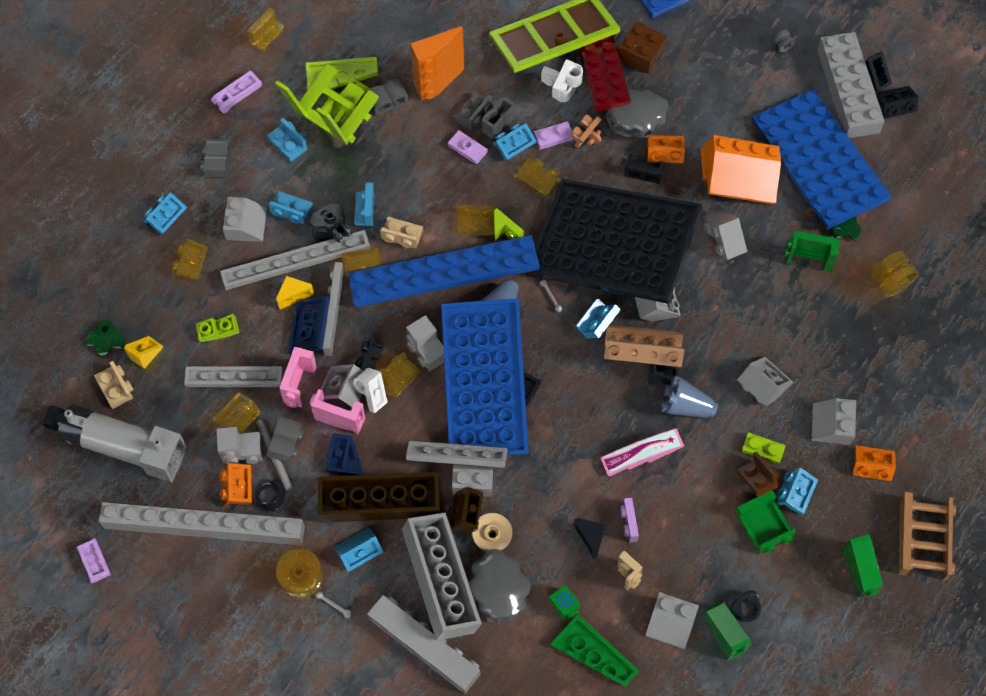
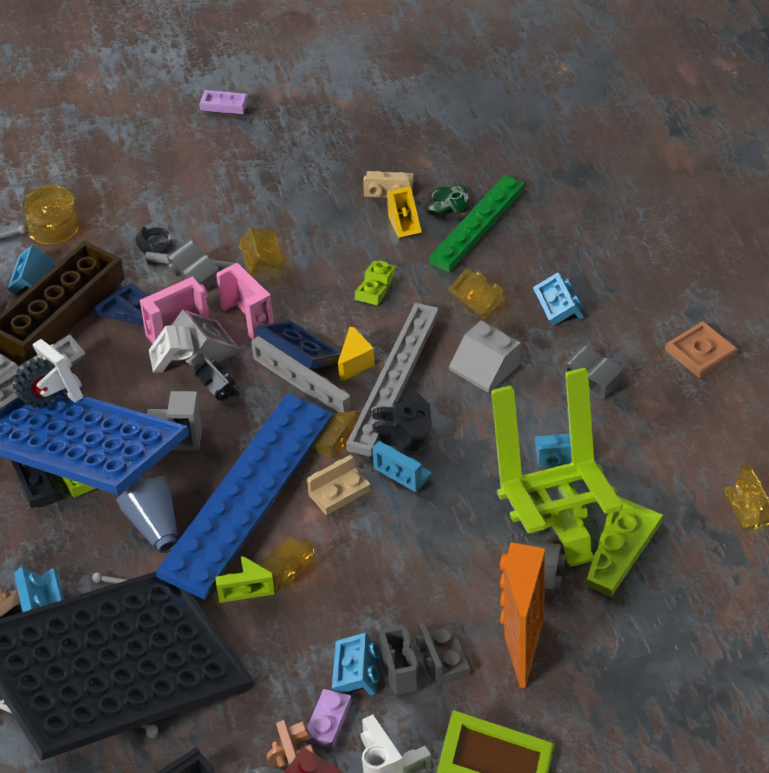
camera: 130 degrees right, 20 degrees down
light grey piece [41,404,187,483] -> none
light grey brick [99,502,305,546] -> none
light grey plate [184,366,283,387] -> none
lavender plate [211,70,262,113] -> none
light grey brick [217,427,263,465] -> none
orange bracket [220,463,252,507] -> none
dark azure bracket [269,191,313,224] -> none
clear yellow bracket [379,352,421,399] -> none
lavender plate [448,131,488,165] -> none
clear yellow bracket [516,158,561,197] -> none
none -> plate [13,339,83,409]
none -> green plate [429,175,525,273]
none -> nougat tile [665,321,738,378]

